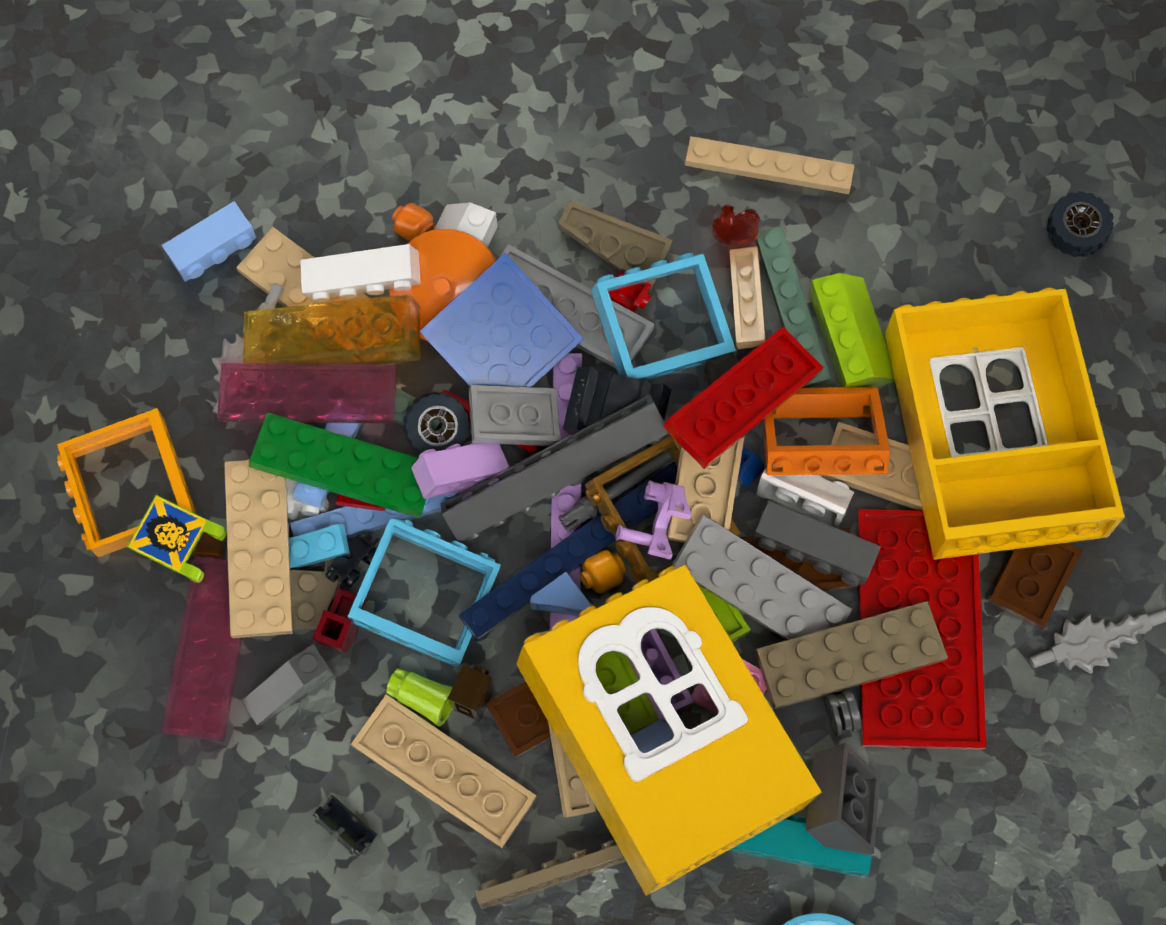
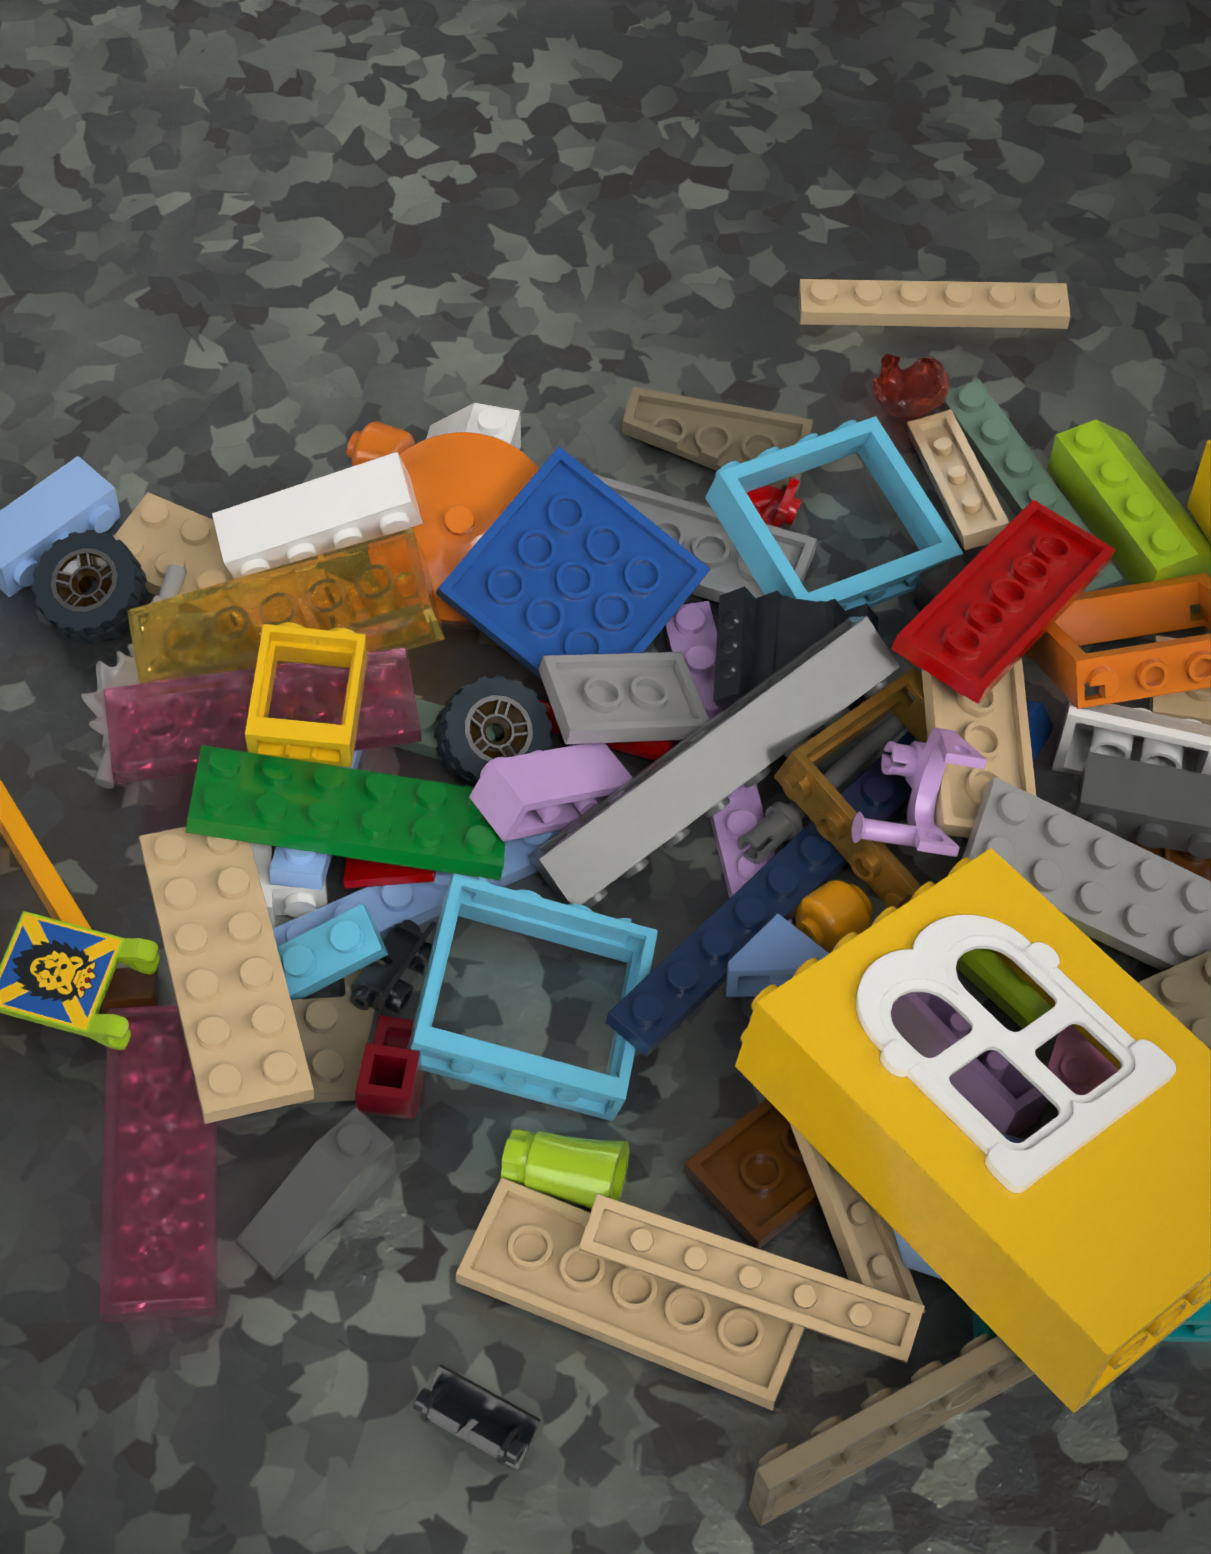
camera: 15 degrees left, 15 degrees down
dark brown brick [448,664,495,722] -> none
none -> black wheel [32,530,148,644]
none -> yellow window [245,622,368,768]
none -> tan plate [579,1194,925,1363]

